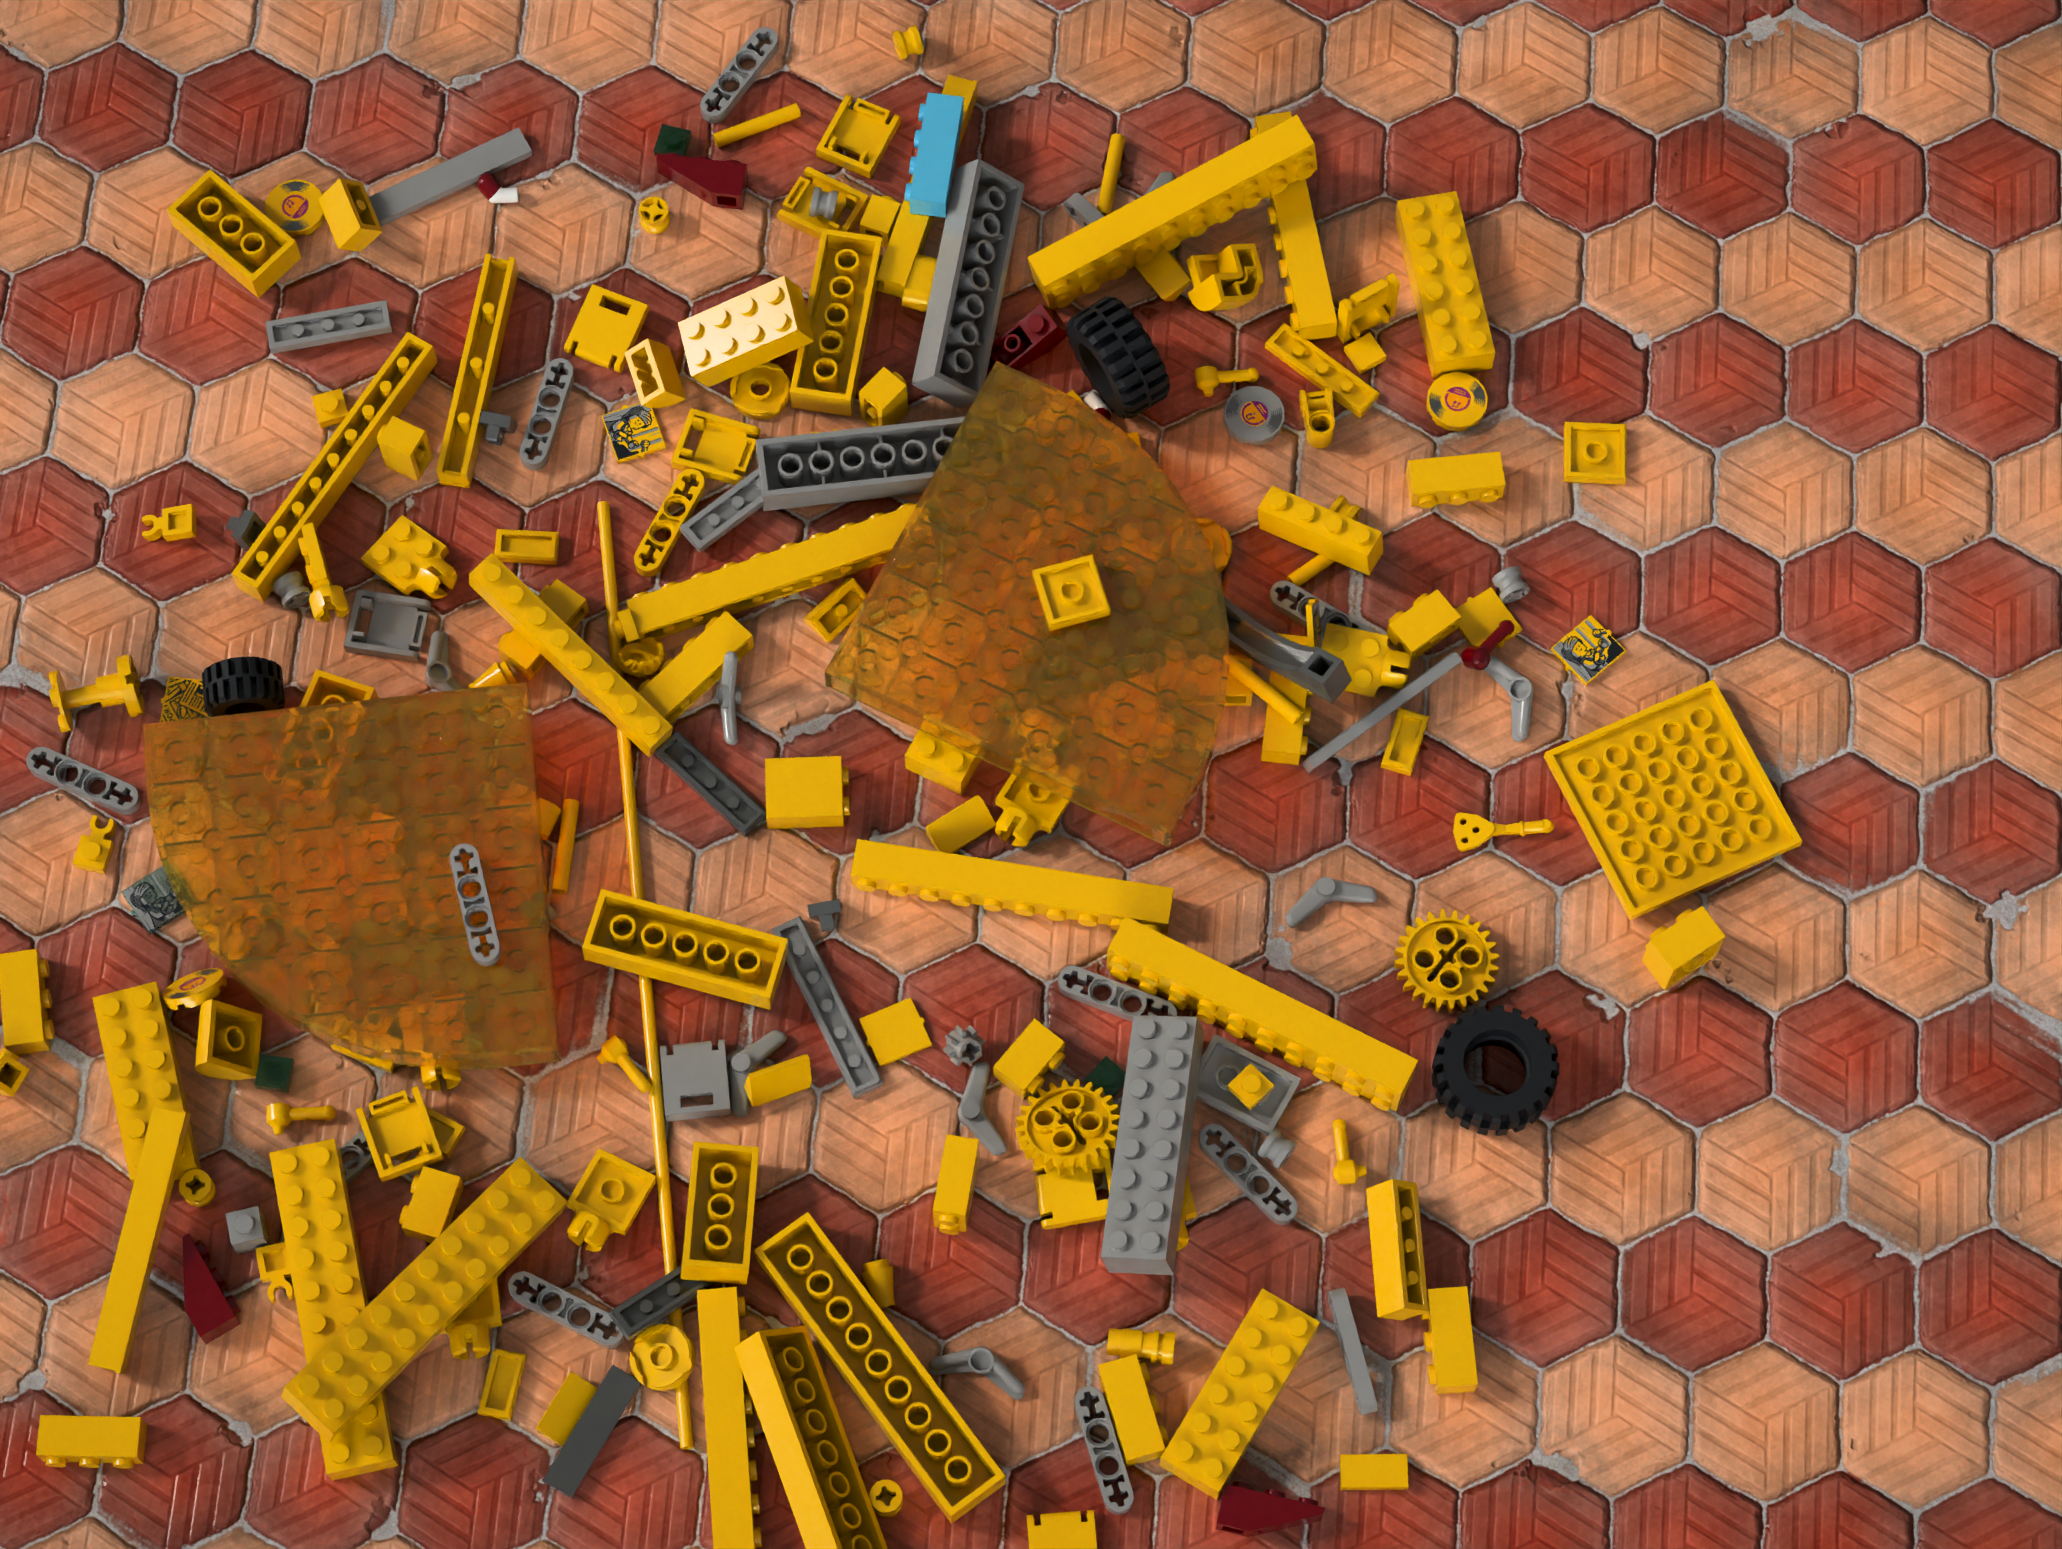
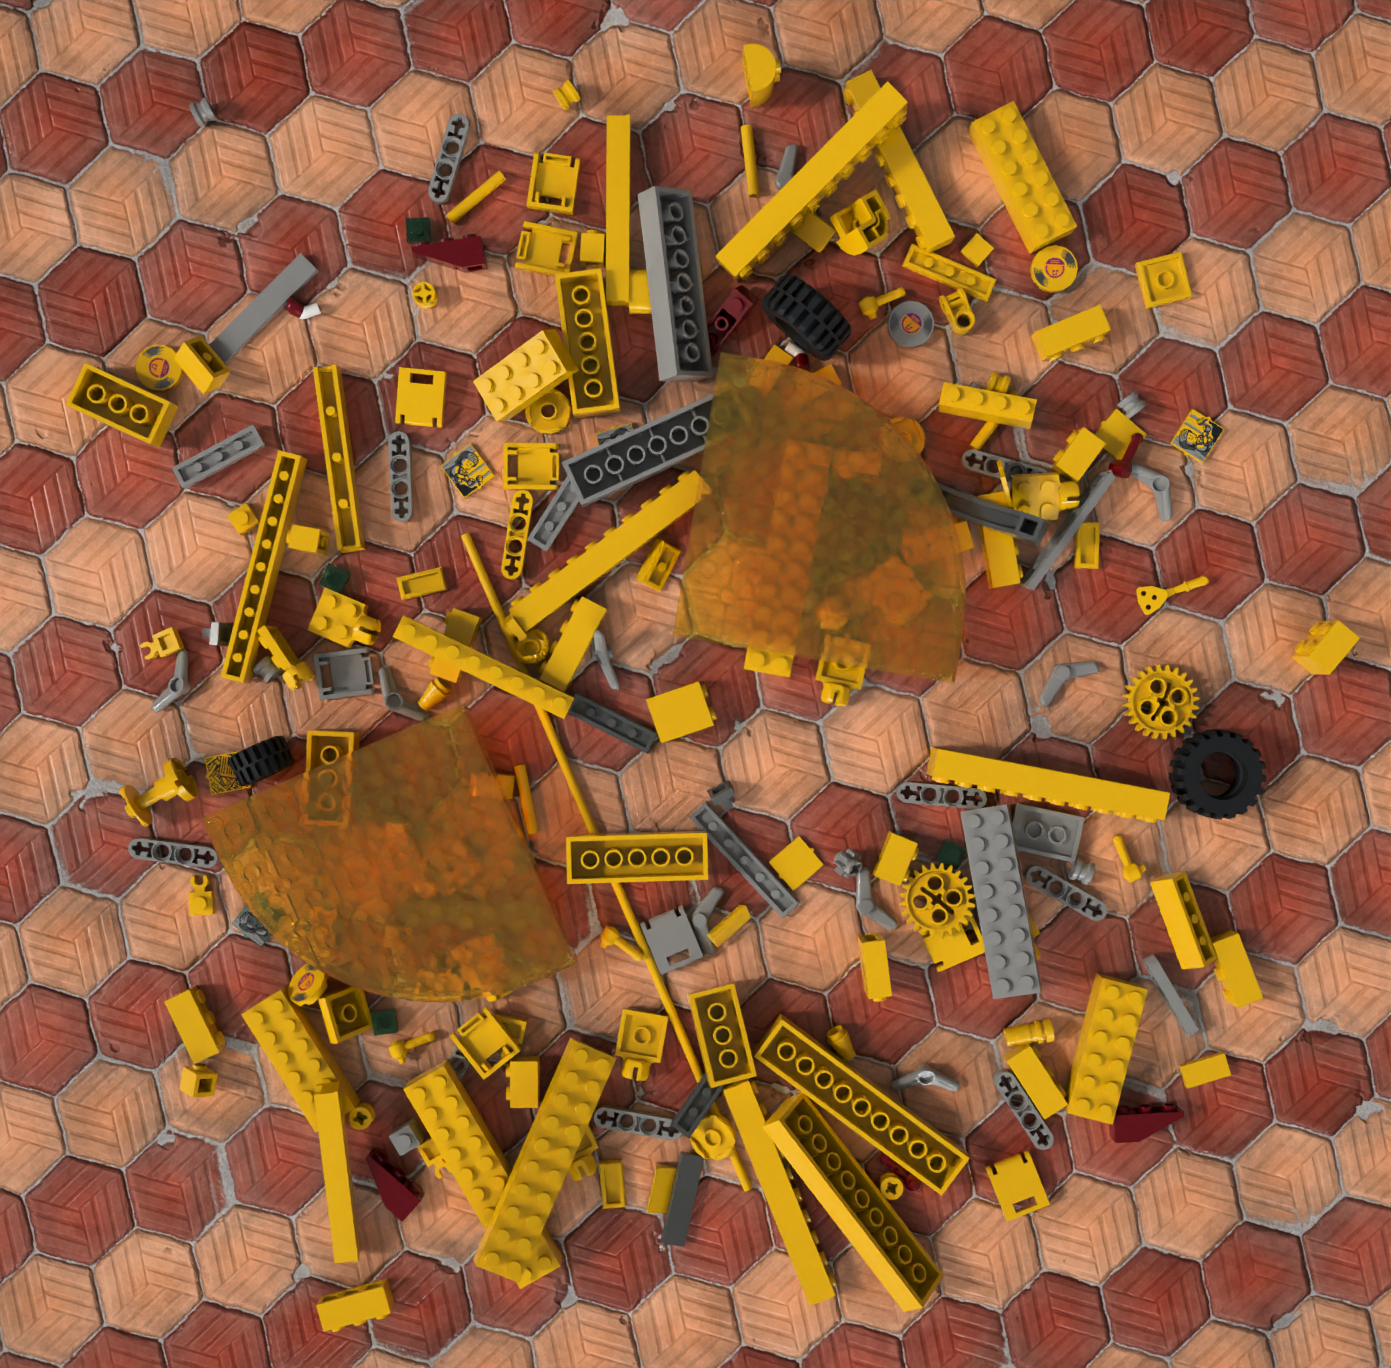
camera: 15 degrees left, 20 degrees up
light grey beam [450,843,501,966] -> none
dark grey tile [479,410,517,446] -> none
yellow brick [624,338,686,408] -> none
light grey wheel [809,186,839,221] -> none
yellow brick [851,839,1174,934] -> none
yellow brick [859,367,908,427] -> none
medium azure brick [904,92,964,218] -> none
yellow slope [926,794,996,854] -> none
yellow tile [1032,554,1111,631] -> none
light grey beam [1063,193,1104,228] -> none
yellow piece [1221,654,1304,725] -> none
yellow plate [1227,1063,1274,1111] -> none
yellow container [1336,273,1400,344] -> none
yellow plate [1543,679,1803,920] -> none
none -> light grey piece [151,649,191,712]
none -> clear green plate [319,563,351,594]
none -> yellow brick [742,44,781,108]
none -> dark red piece [880,1153,921,1191]

